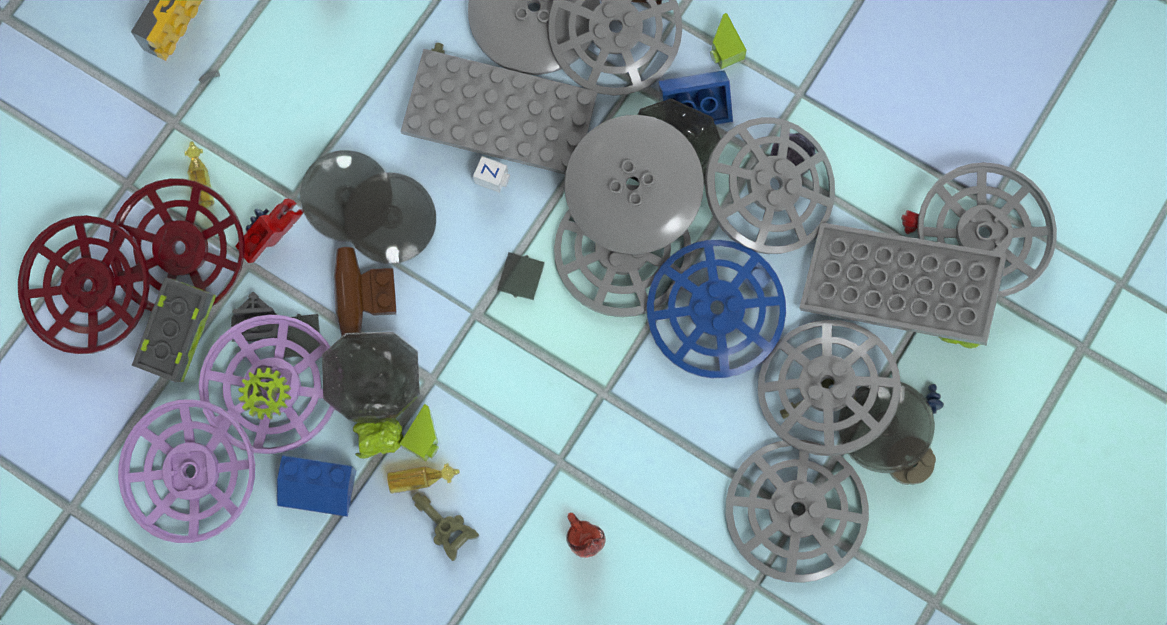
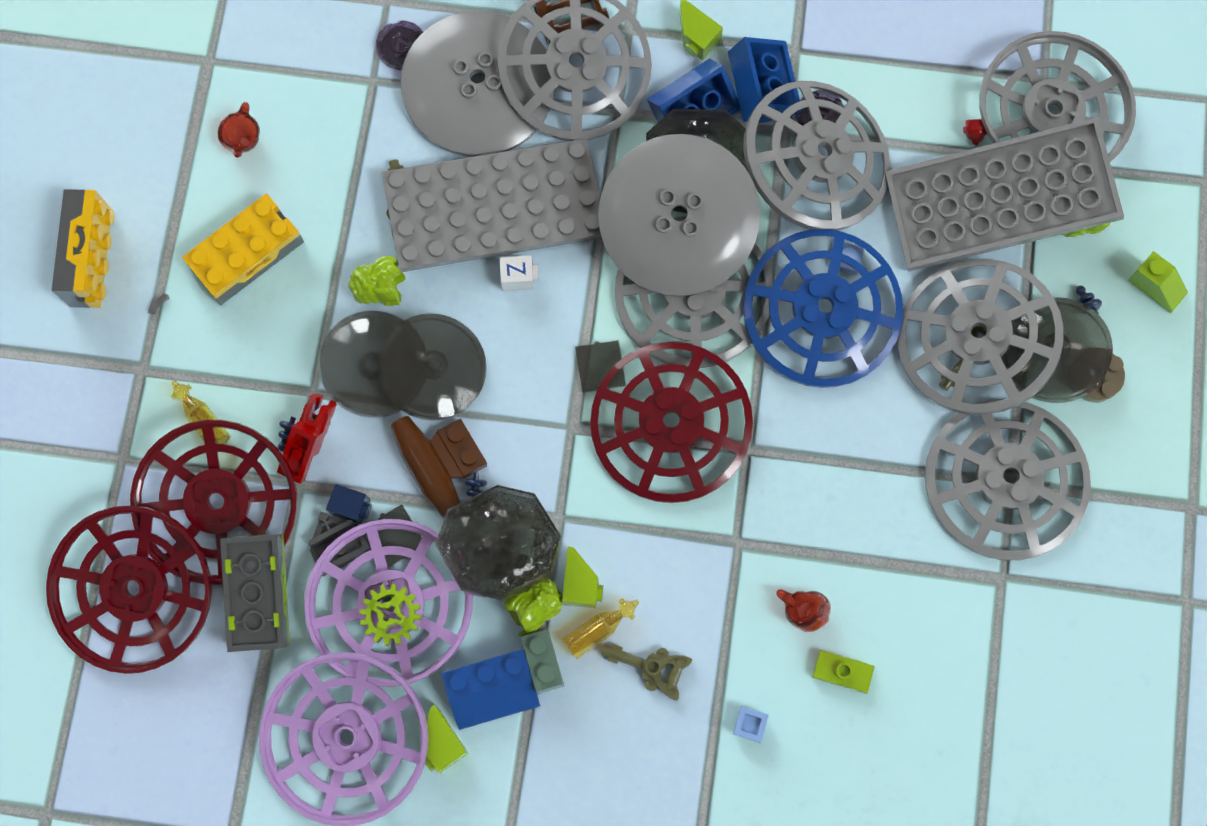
camera: 25 degrees left, 0 degrees up
none -> yellow piece [182,193,304,305]
none -> dark blue brick [325,484,372,525]
none -> lime hair [348,256,406,306]
none -> lime slope [425,705,469,773]
none -> dark blue hair [464,472,487,510]
none -> sand green brick [521,629,565,694]
none -> dark red dish [590,342,753,503]
none -> blue slope [728,37,802,123]
none -> light blue plate [733,706,768,743]
none -> lime plate [812,650,875,694]
none -> lime slope [1128,251,1188,313]

